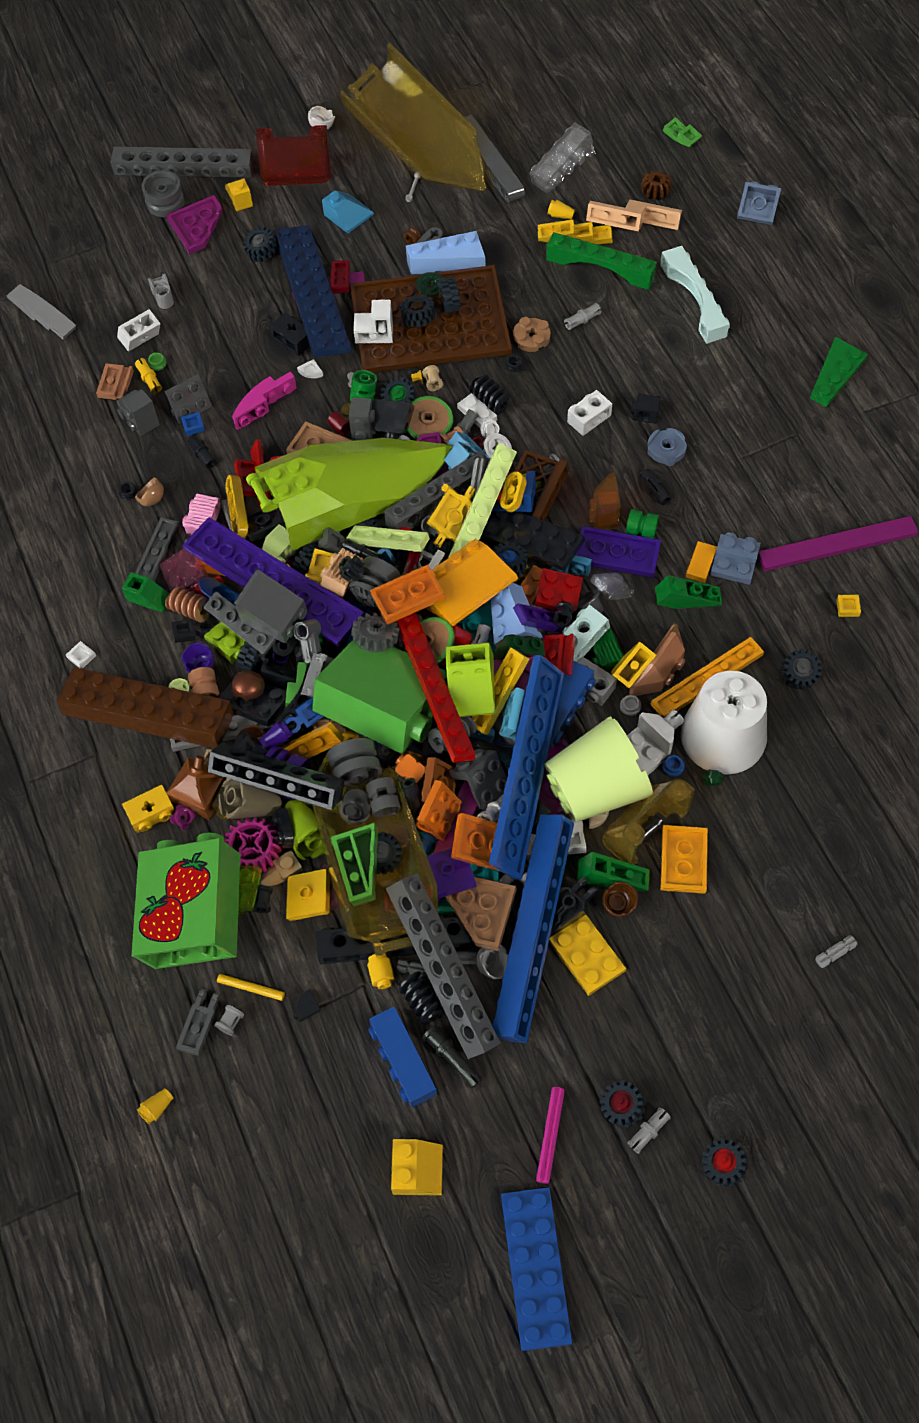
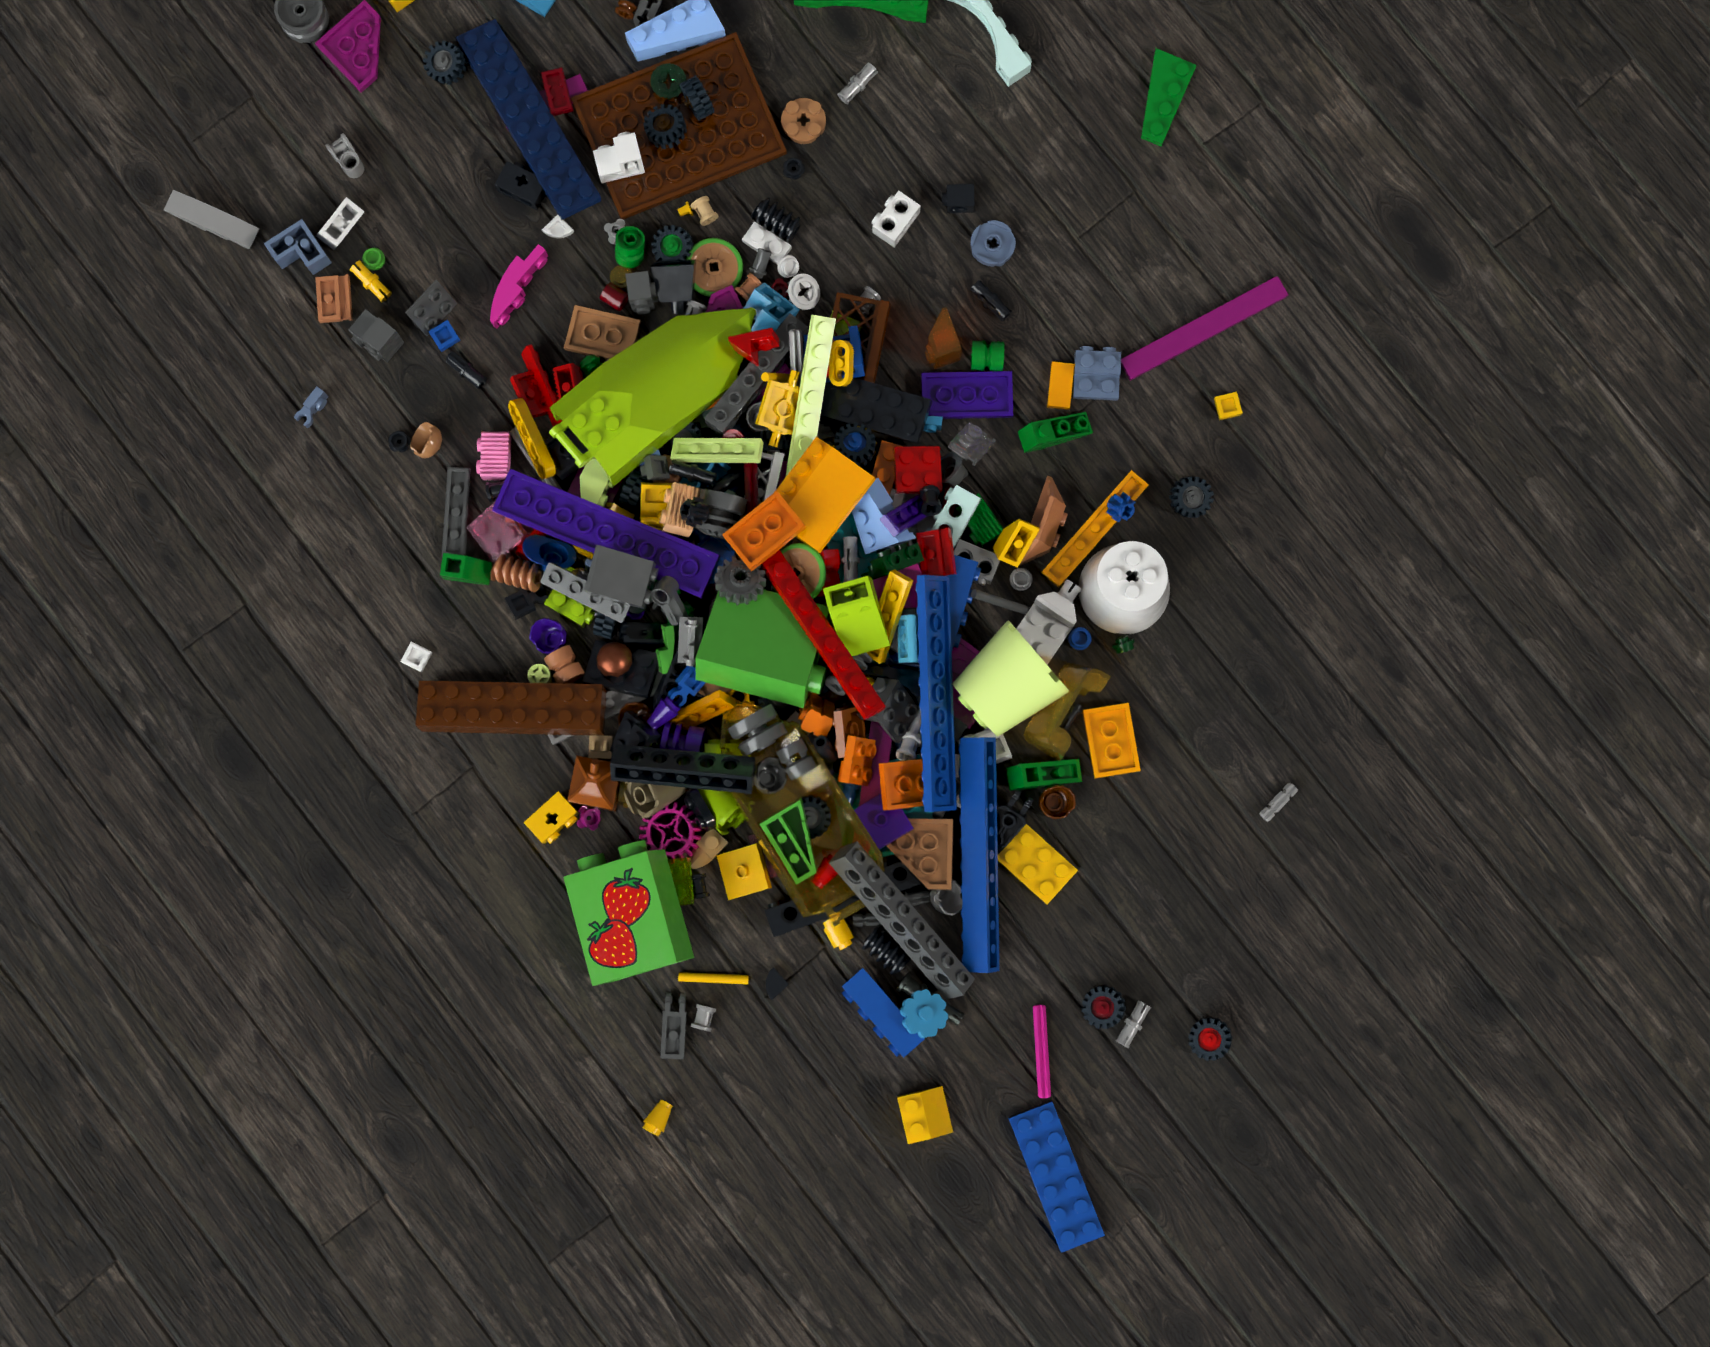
camera: 15 degrees left, 20 degrees up
none -> sand blue brick [264,219,332,275]
none -> sand blue plate [294,386,328,428]
none -> red slope [728,328,780,366]
none -> red cone [811,854,838,890]
none -> dark azure plant [900,989,948,1038]
none -> dark grey bar [971,589,1029,614]
none -> blue gear [1106,492,1135,522]

